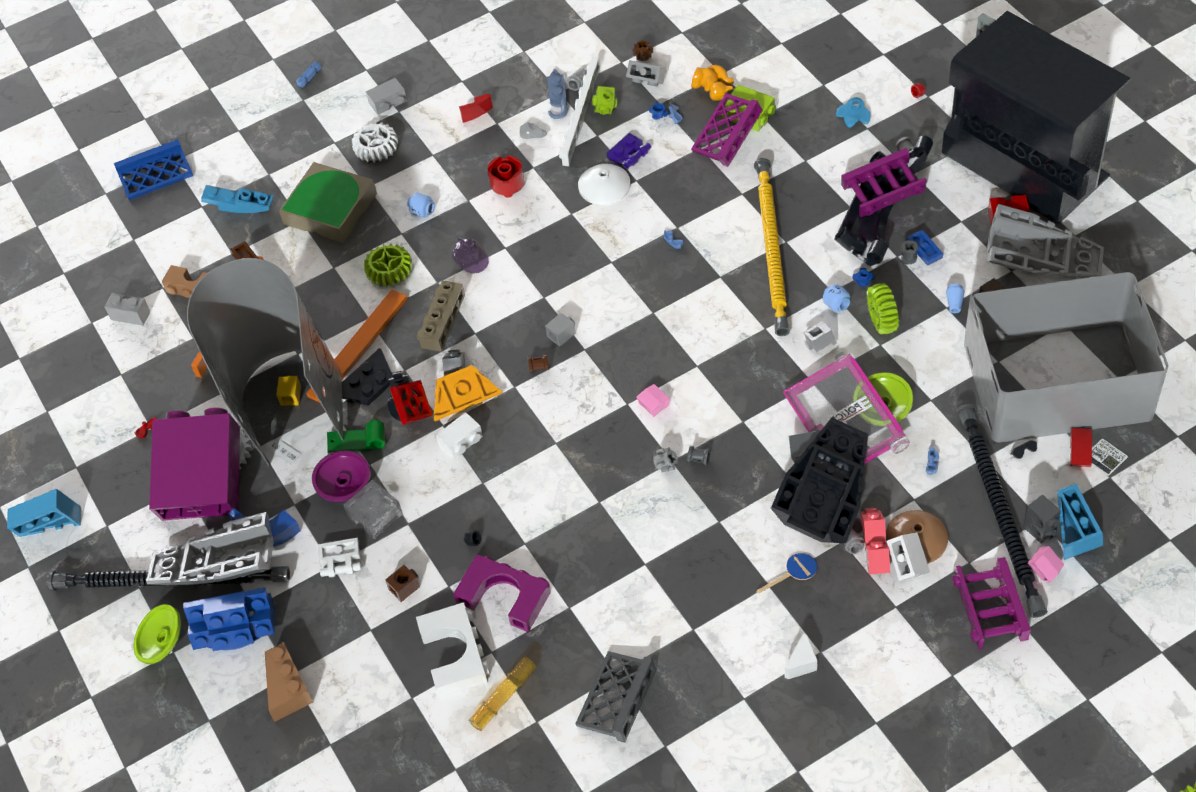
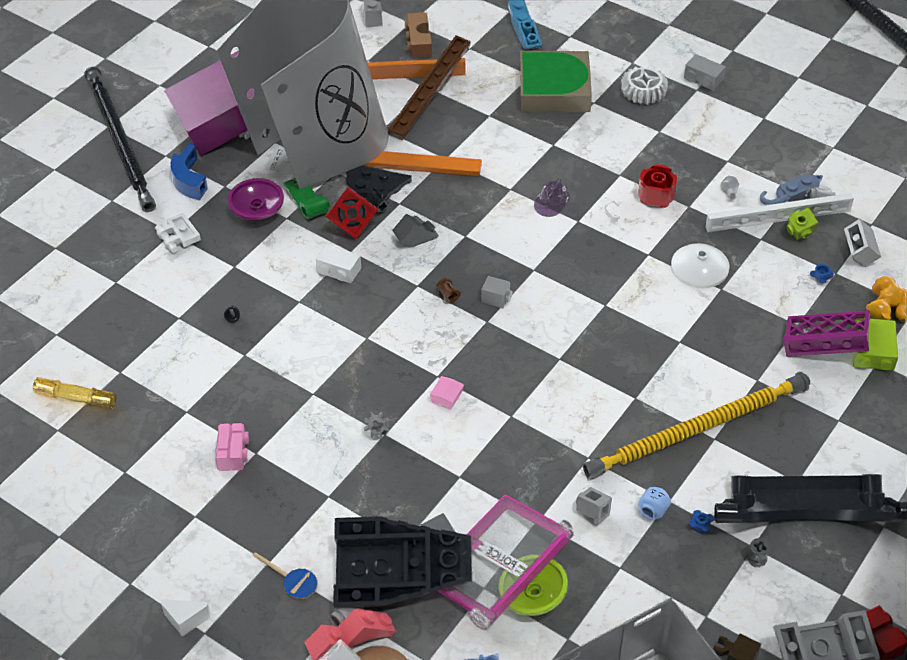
camera: 60 degrees right, 5 degrees down
dark azure wedge [7,489,81,537] -> none
lime dish [133,604,181,664] -> none
light grey wedge [146,512,274,585] -> none
blue piece [183,587,275,651] -> none
medium nougat wedge [265,642,313,722] -> none
medium blue axle [296,61,321,88] -> none
clear piece [343,480,403,539] -> none
lime gear [364,243,412,288] -> none
reddish brown brick [385,565,420,602] -> none
light blue head [407,193,435,218] -> none
white arch [416,602,489,698] -> none
dark tan brick [417,280,465,352] -> none
light orange wing [433,365,502,421] -> none
magenta arch [453,554,551,632] -> none
red slope [459,93,493,123] -> none
dark grey fence [575,651,657,743] -> none
dark purple plate [607,133,651,168] -> none
reddish brown gear [632,40,653,61] -> none
medium blue piece [664,230,683,249] -> none
medium blue piece [669,104,683,124] -> none
dark grey bush [687,445,710,466] -> none
magenta fence [841,148,927,217] -> none
lime gear [866,283,899,334] -> none
blue plate [907,230,943,266] -> none
light blue cone [946,284,965,313] -> none
none -> bright pink brick [216,423,249,471]

